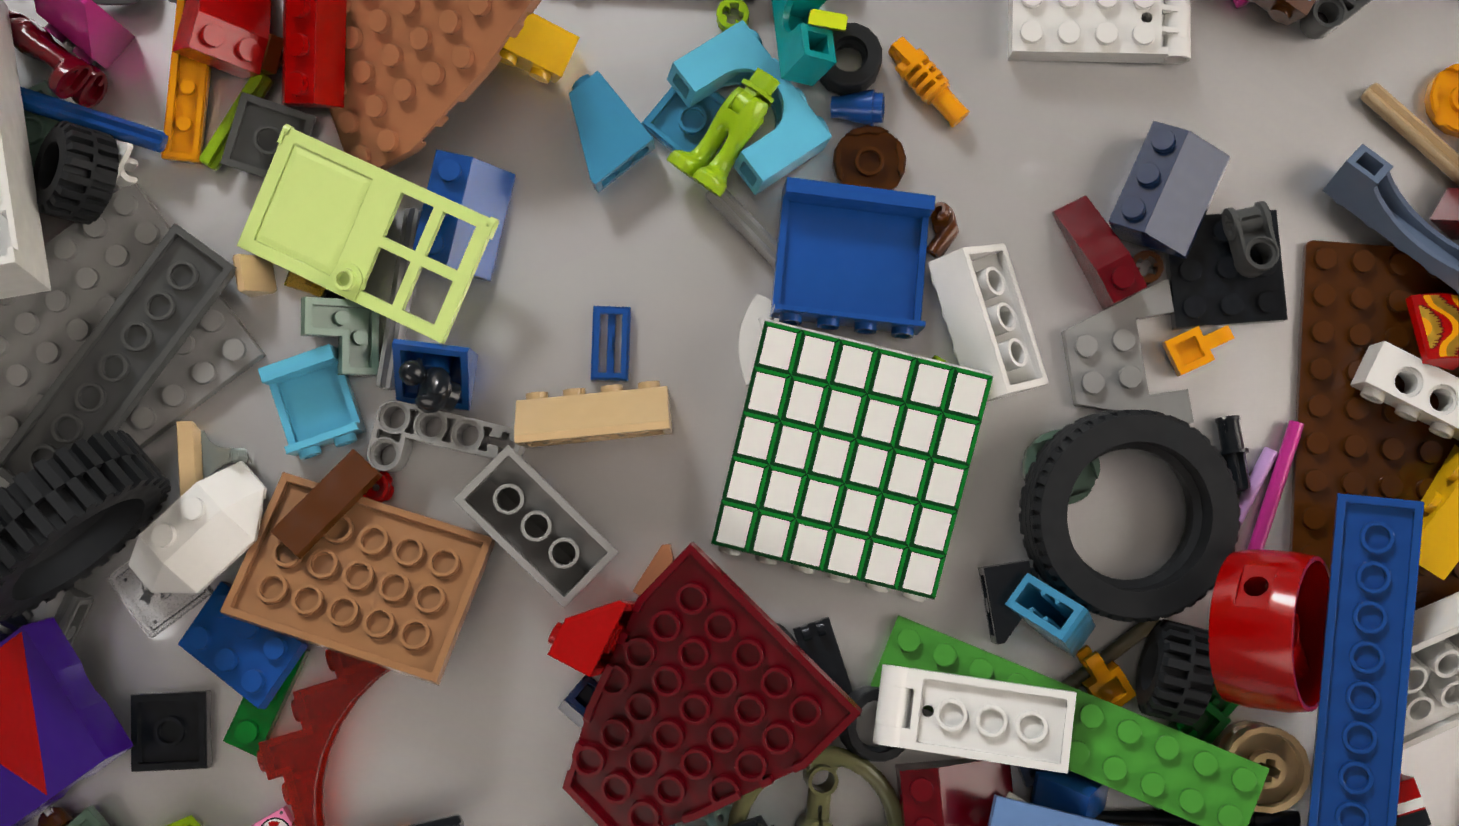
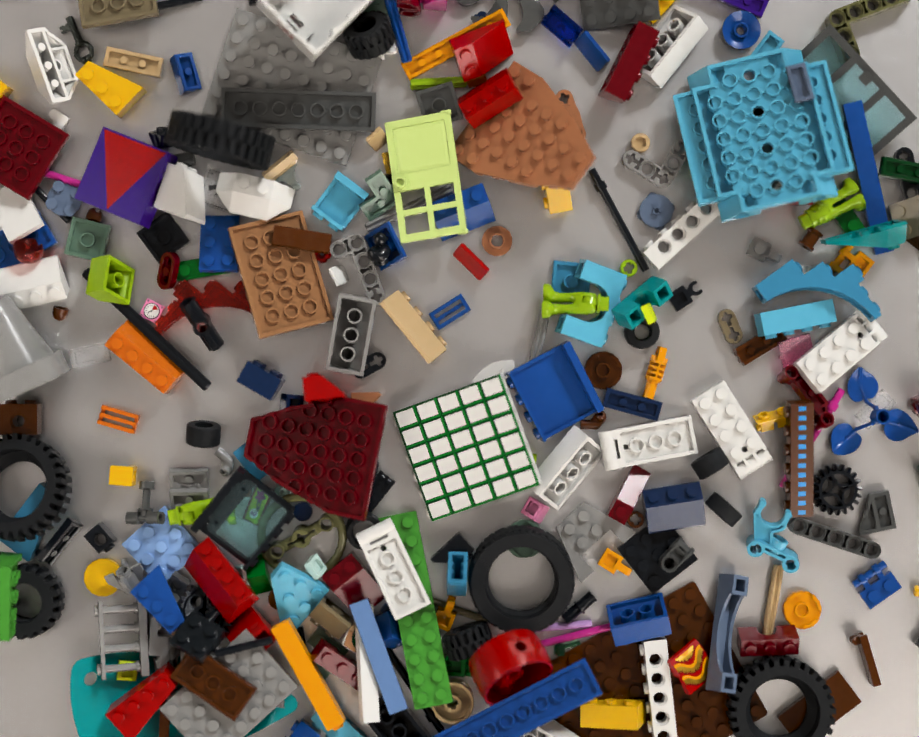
camera: 55 degrees right, 5 degrees up
dark azure slope [569,71,655,193] -> none
blue cone [831,89,885,126] -> none
none -> white slope [153,162,206,225]
none -> dark red plate [157,252,180,290]
none -> black piece [179,297,224,351]
none -> dark blue brick [237,360,286,401]
none -> dark blue tile [293,502,313,521]
none -> white slope [328,265,350,287]
none -> black beam [354,352,386,379]
none -> red slope [453,243,489,280]
none -> nougat piece [482,226,512,256]
none -> bright pink slope [521,496,550,524]
none -> clear green hand [554,641,581,656]
none -> white hinge [598,415,698,471]
none -> dark blue plate [602,387,662,421]
none -> blue slope [606,592,672,647]
none -> black tyre [691,447,729,480]
none -> black tyre [705,492,742,527]
none -> medium azure piece [746,497,800,573]

